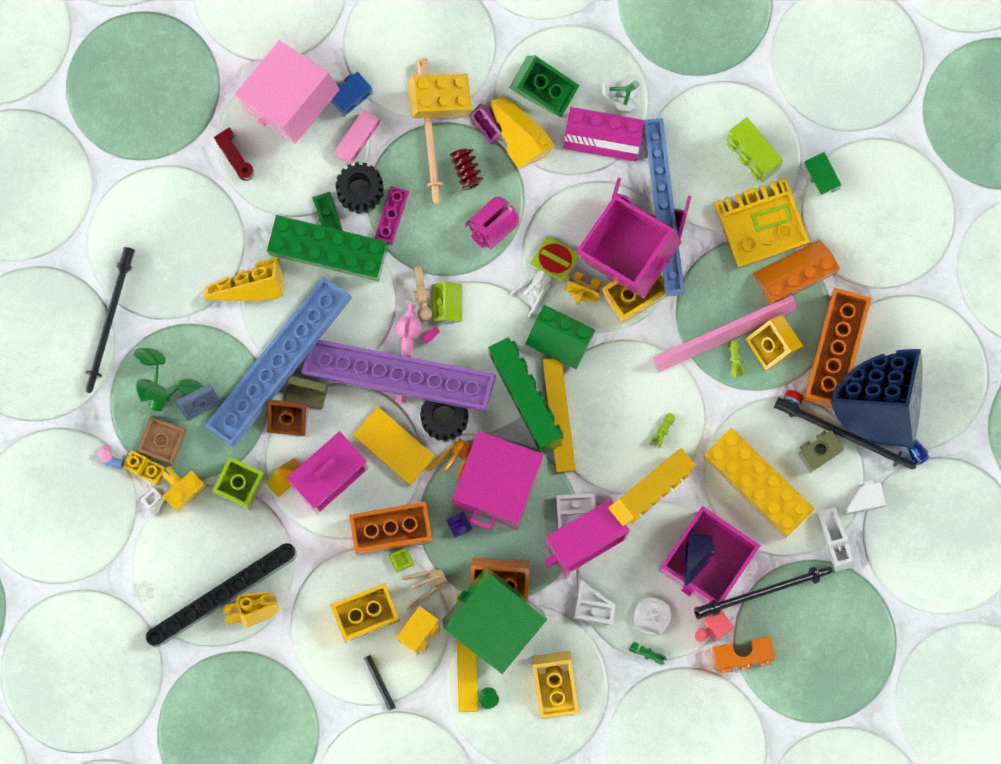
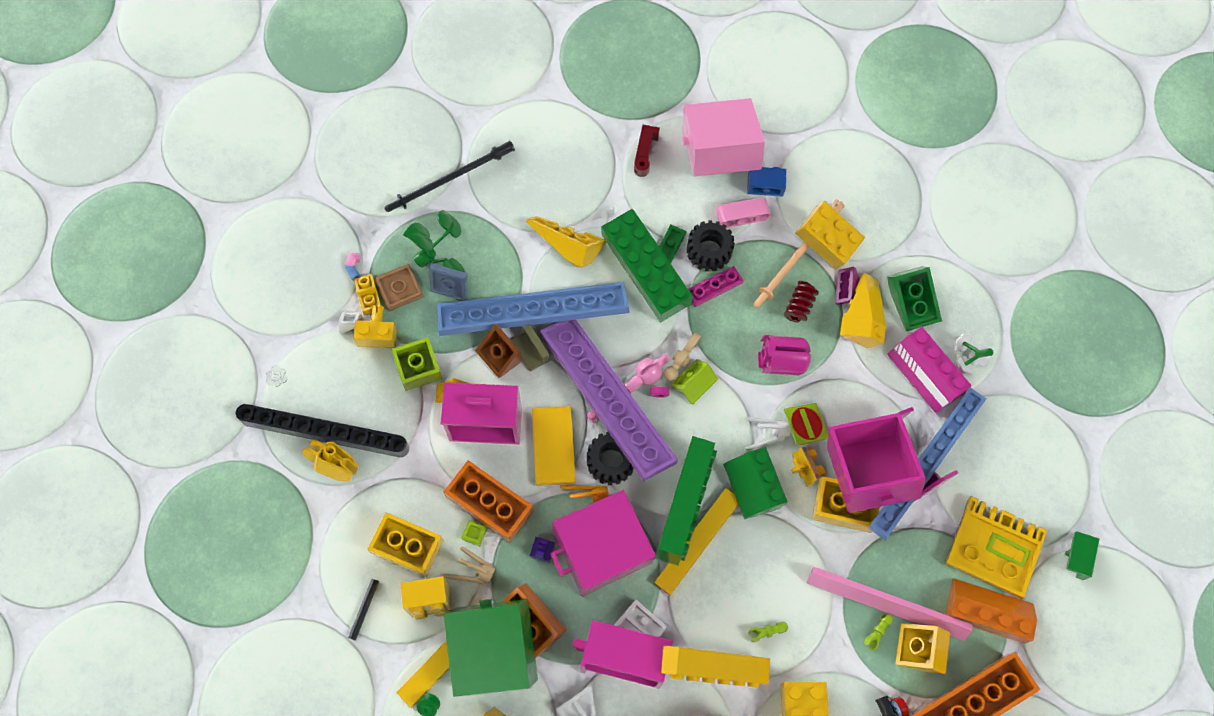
camera: 40 degrees right, 10 degrees down
lime brick [726,117,783,183] -> none

